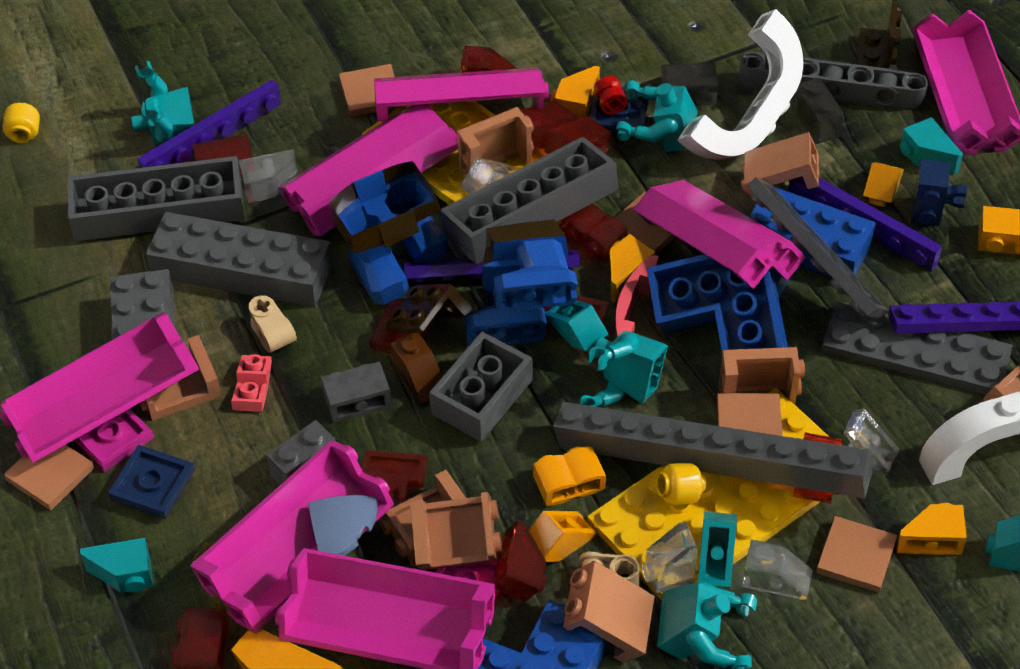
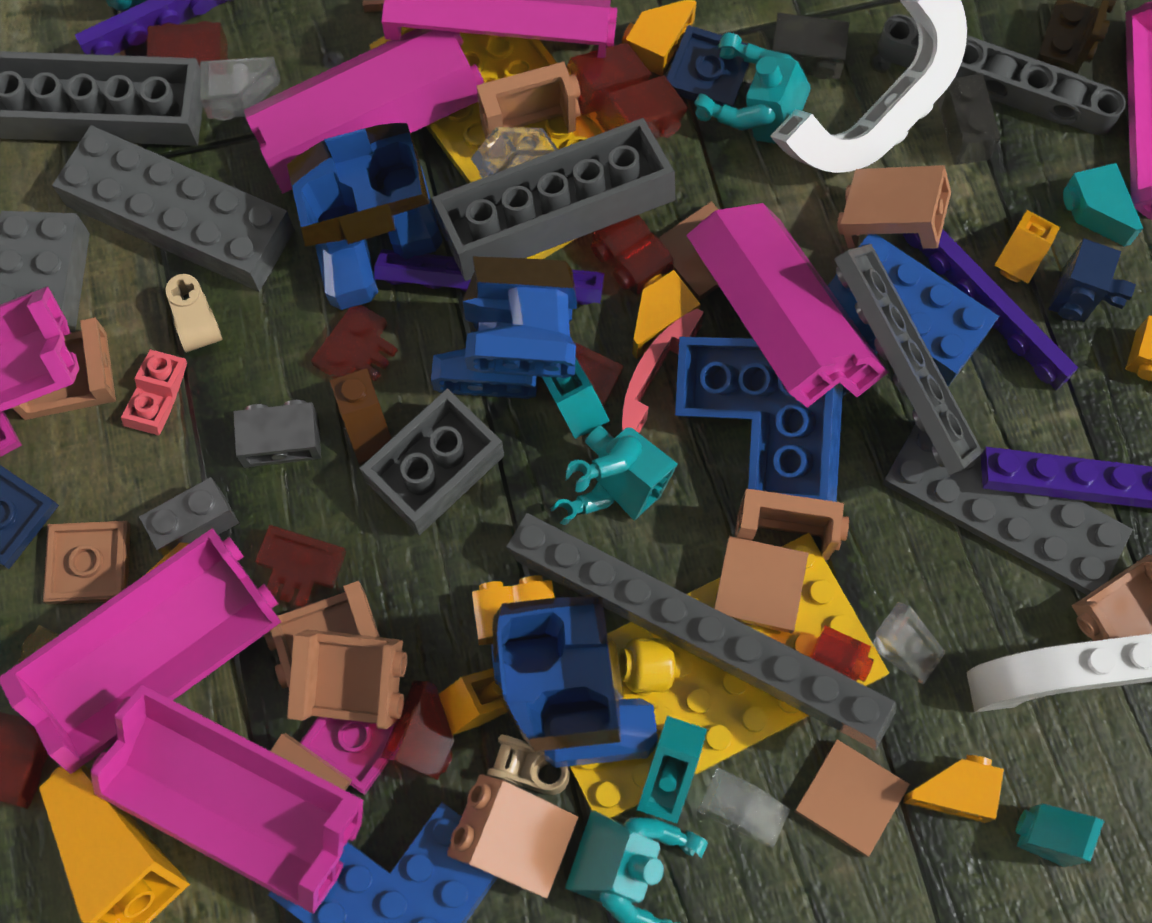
camera: 10 degrees right, 20 degrees up
sand blue brick [308,495,378,556] -> none
dark brown bracket [384,284,472,333] -> none
red wheel [594,76,628,115] -> none
clear slope [642,521,697,594] -> none
none -> nougat tile [43,521,131,605]
none -> blue piece [491,596,658,768]

